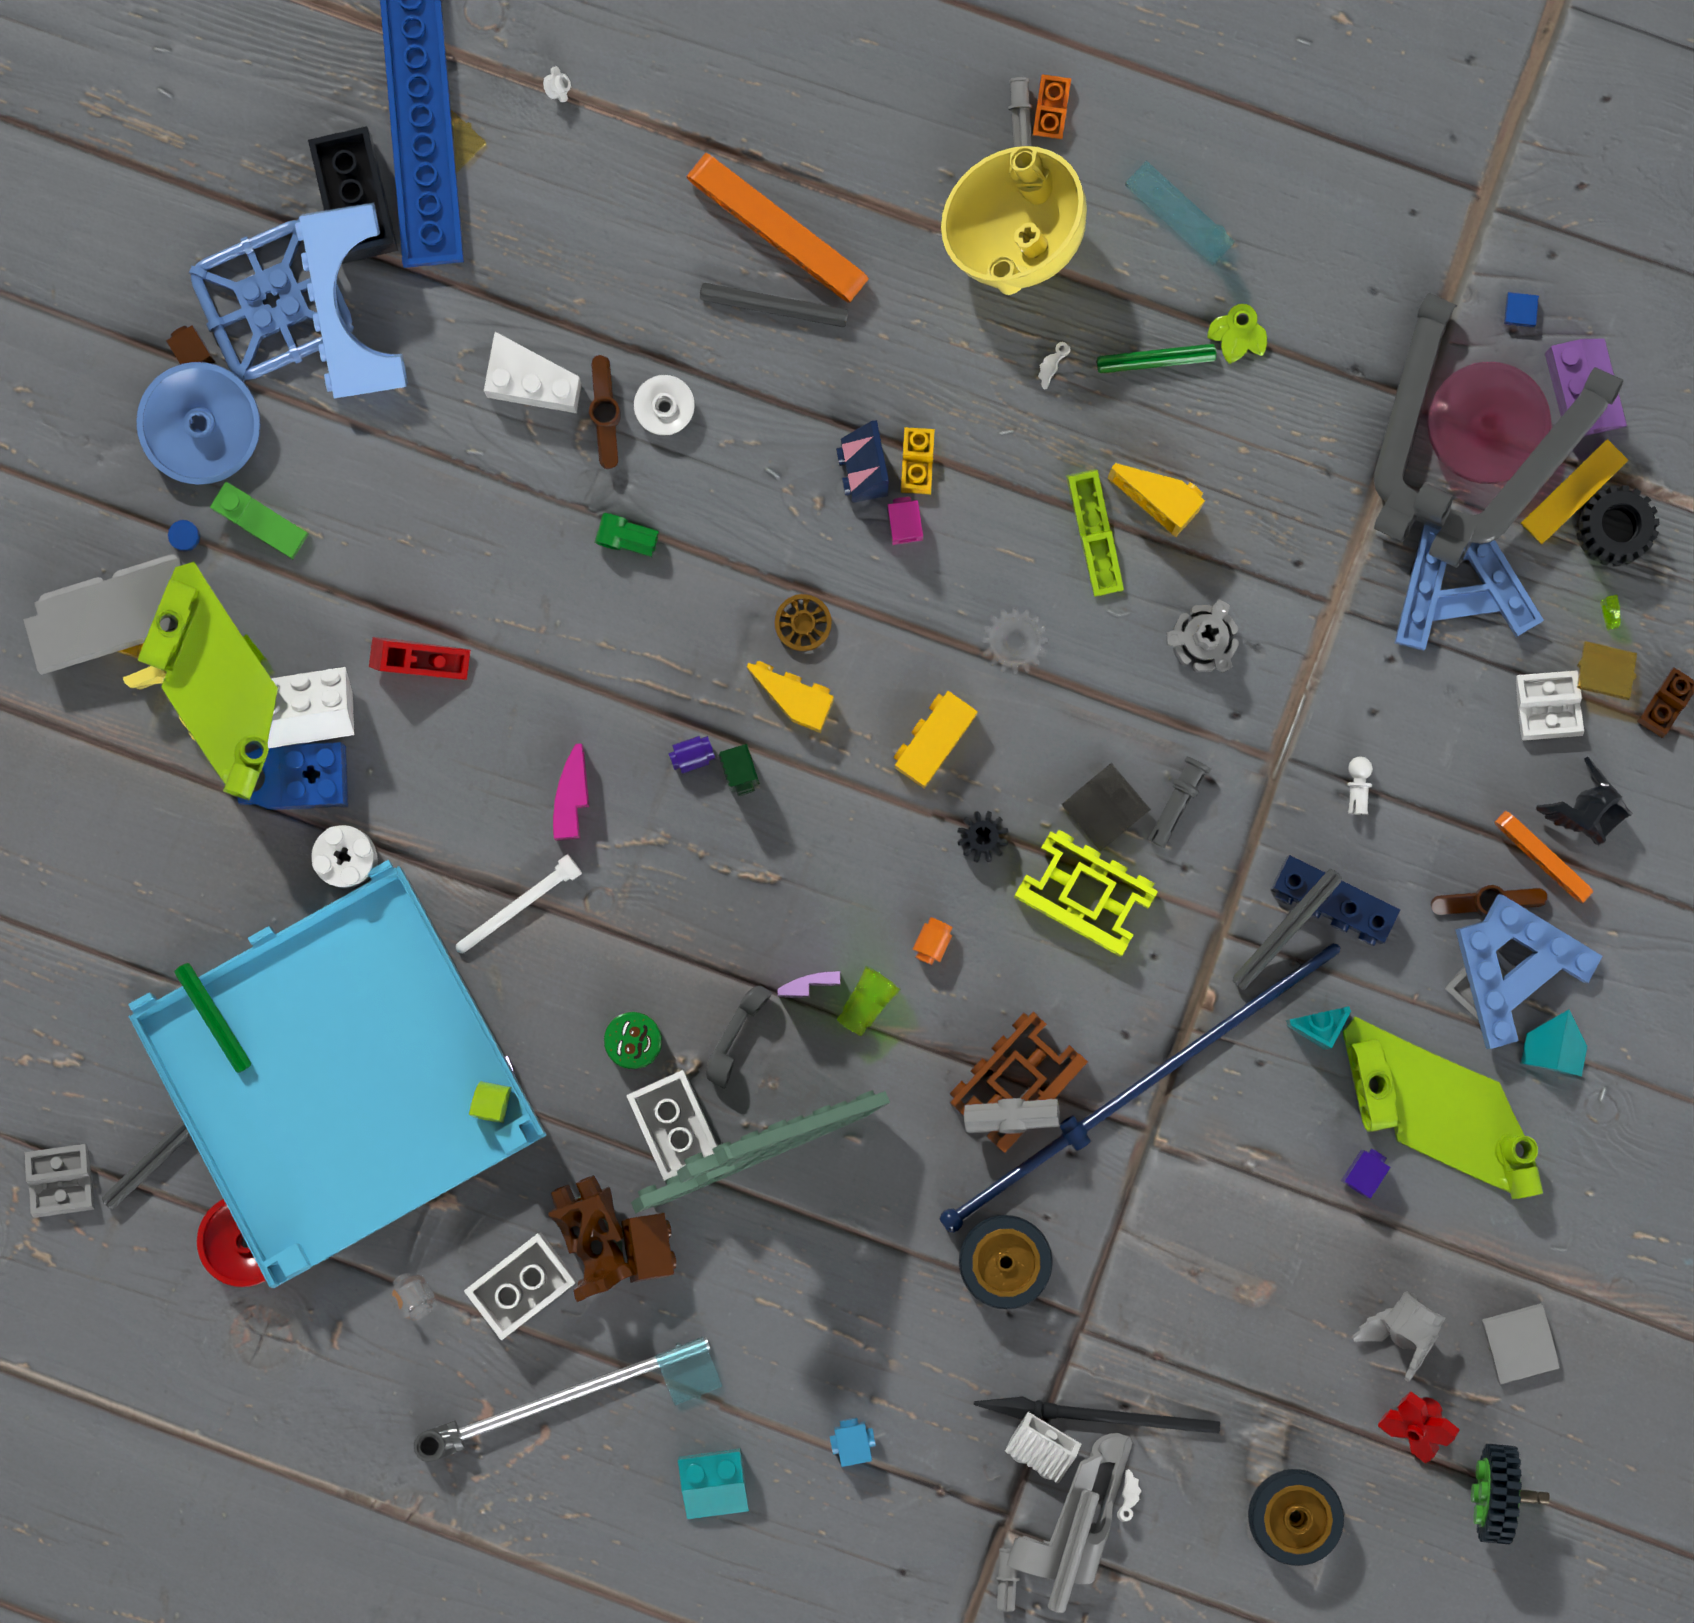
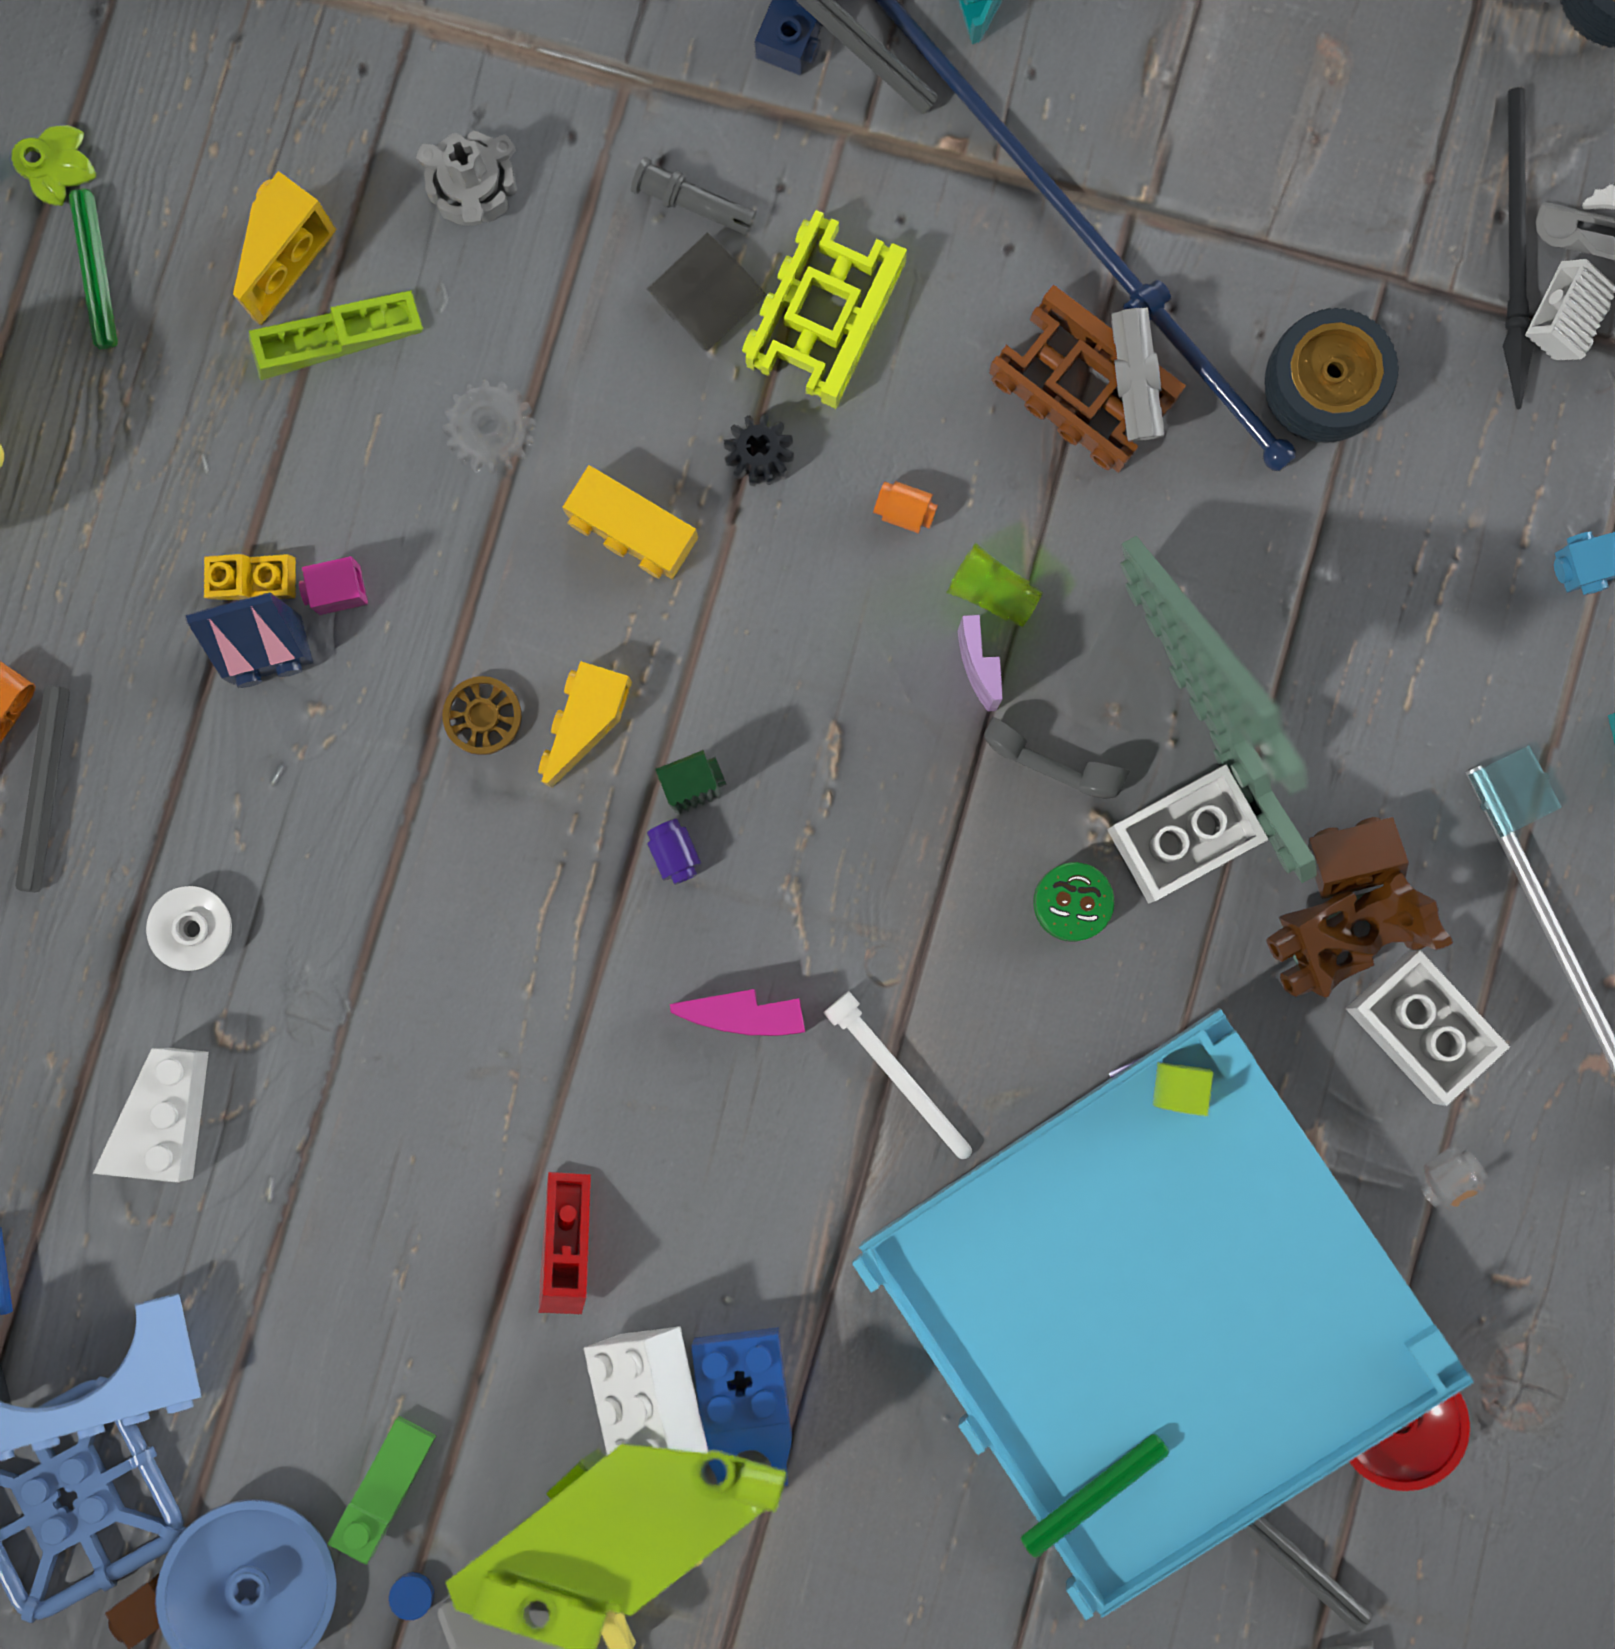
camera: 90 degrees left, 0 degrees up
white brick [312,825,378,889] -> none
reddish brown piece [589,355,621,469] -> none
green piece [594,513,659,557] -> none
white piece [1038,342,1070,390] -> none

